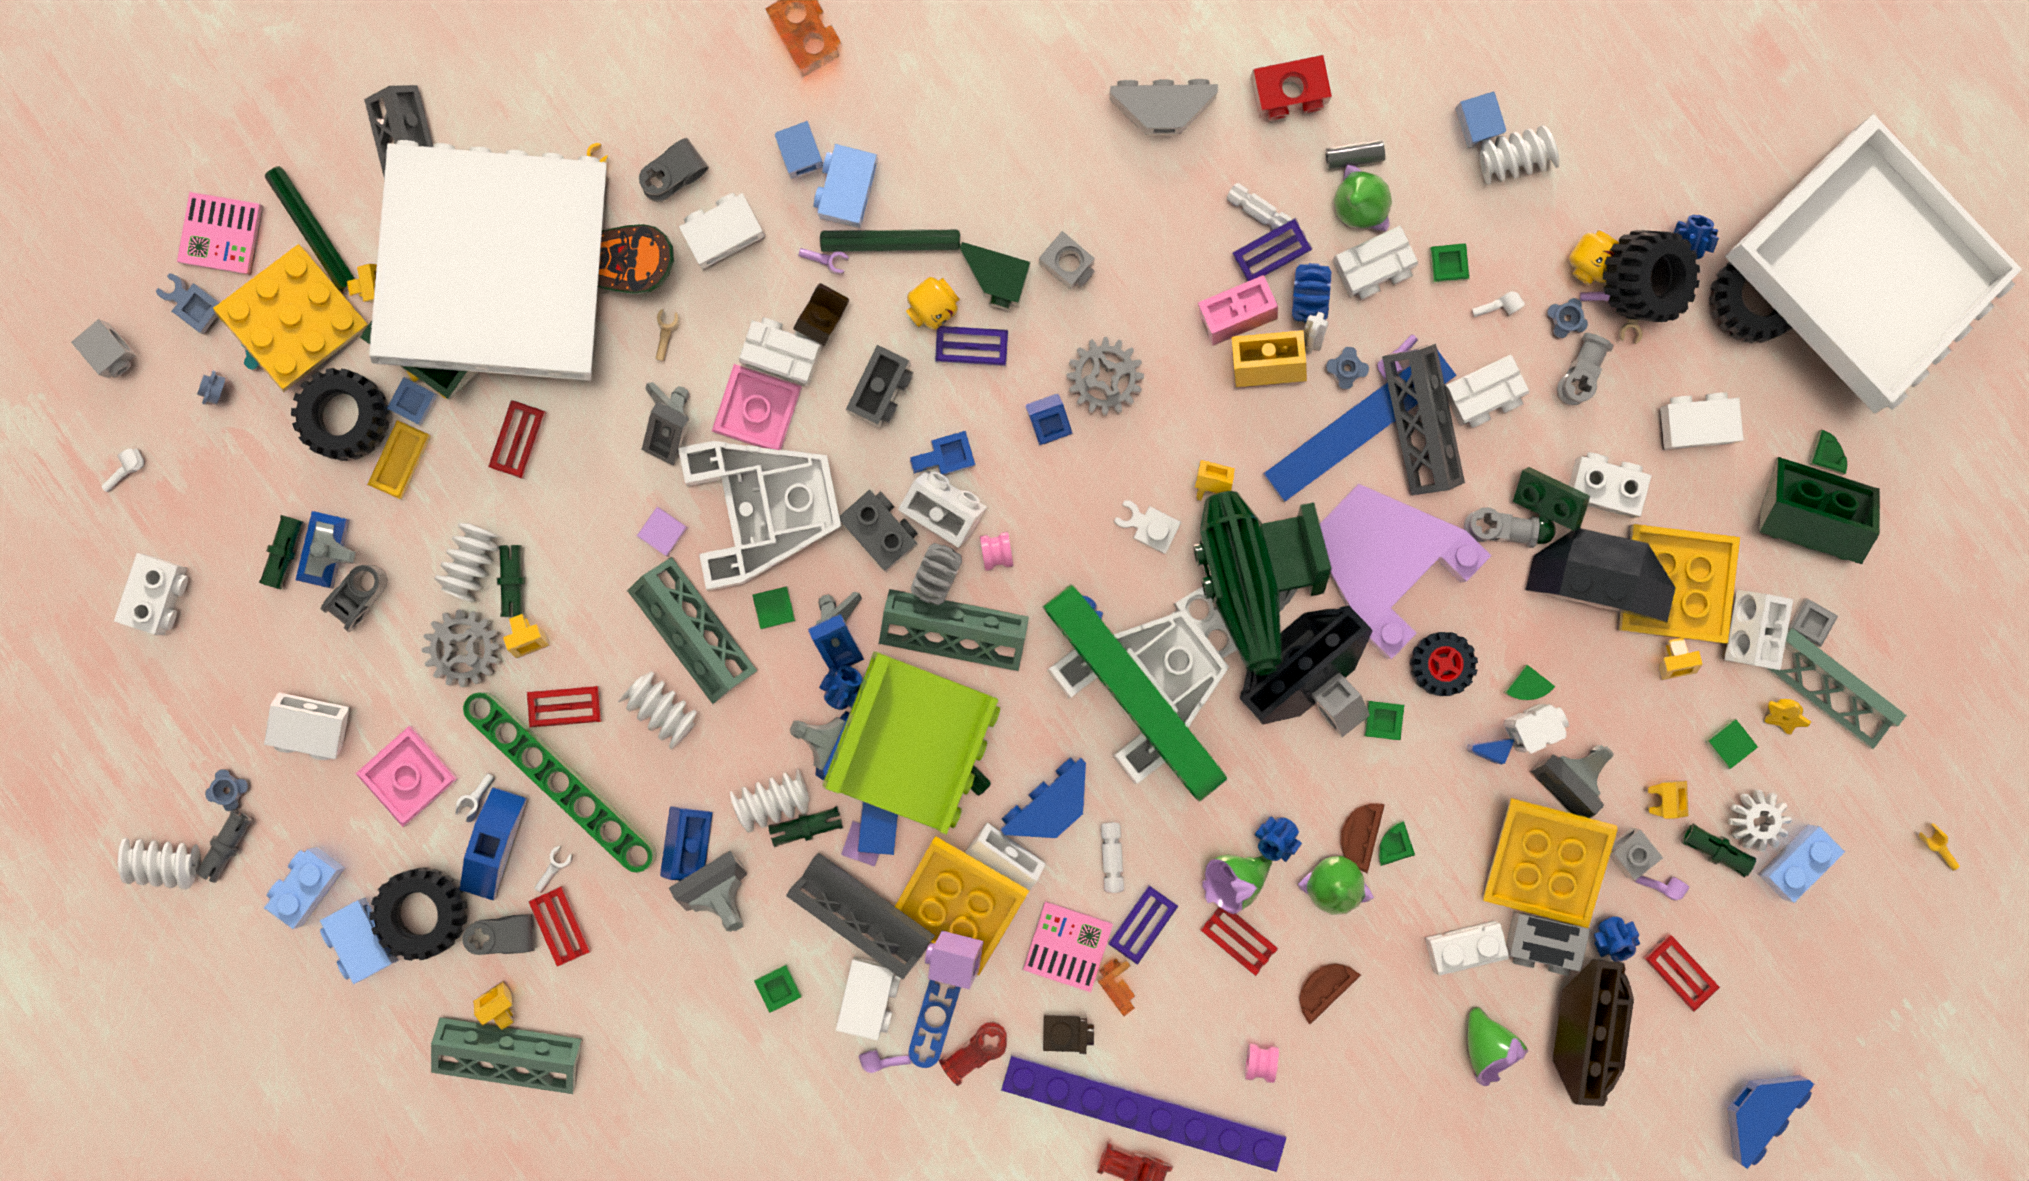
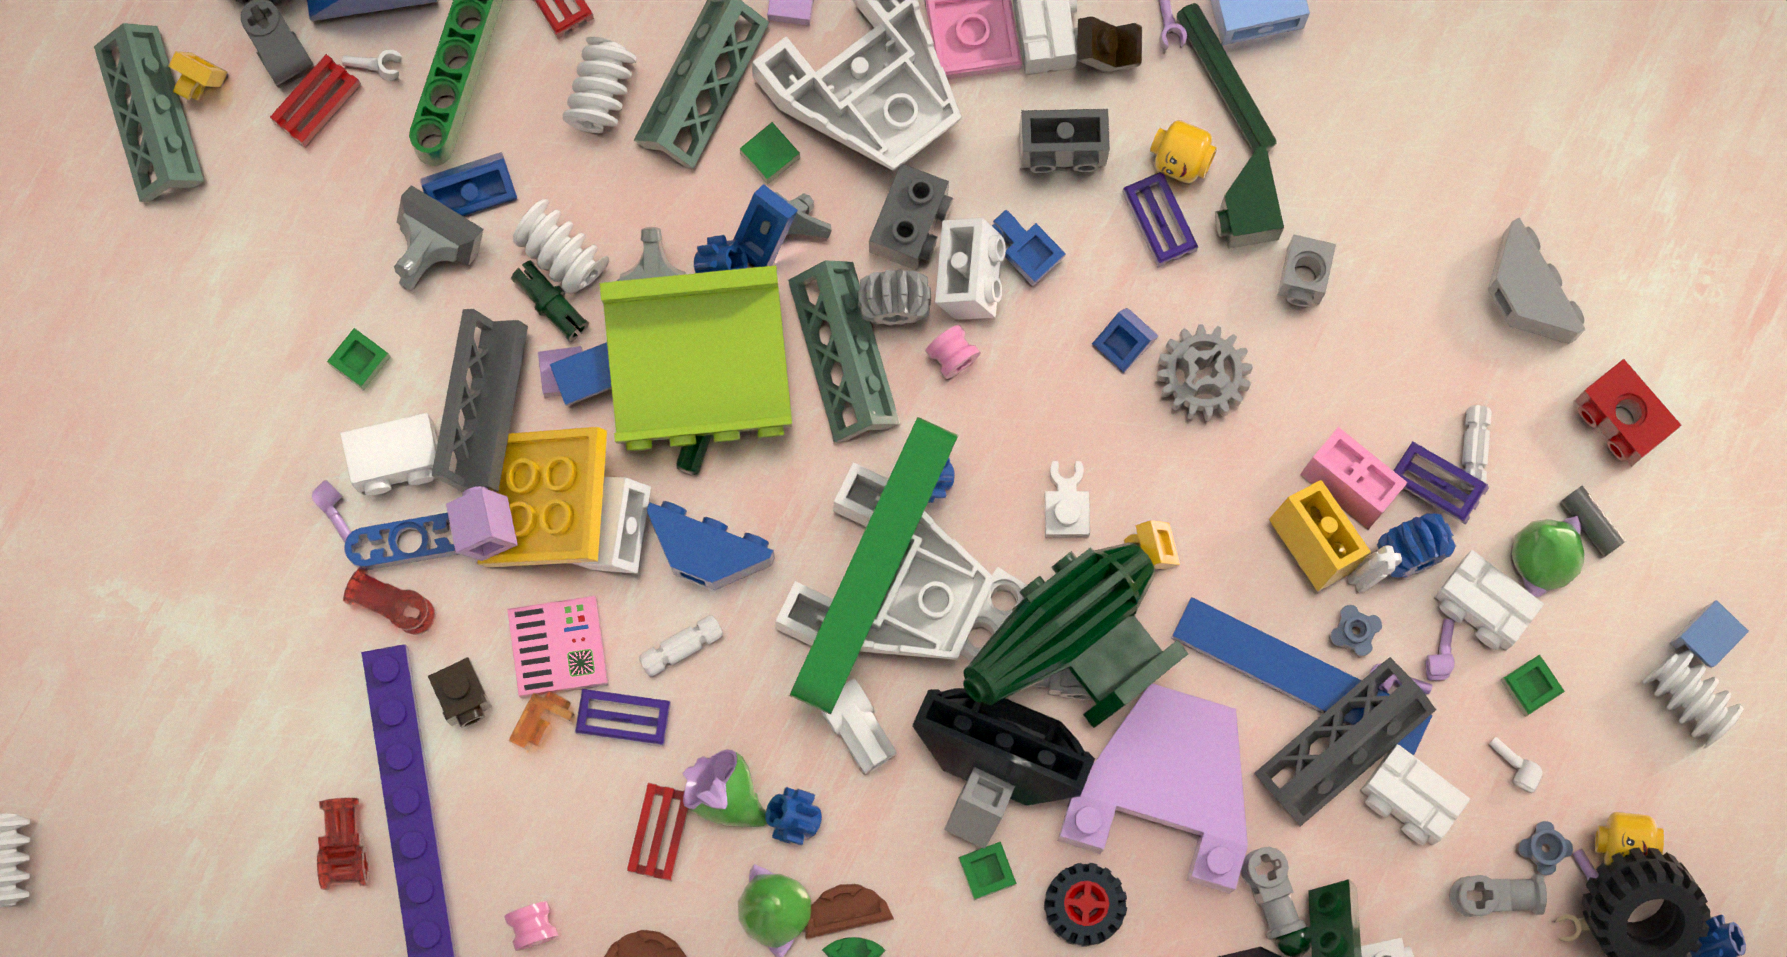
camera: 65 degrees right, 10 degrees down
none -> white piece [820,678,897,774]
none -> lavender hand [1426,619,1455,680]

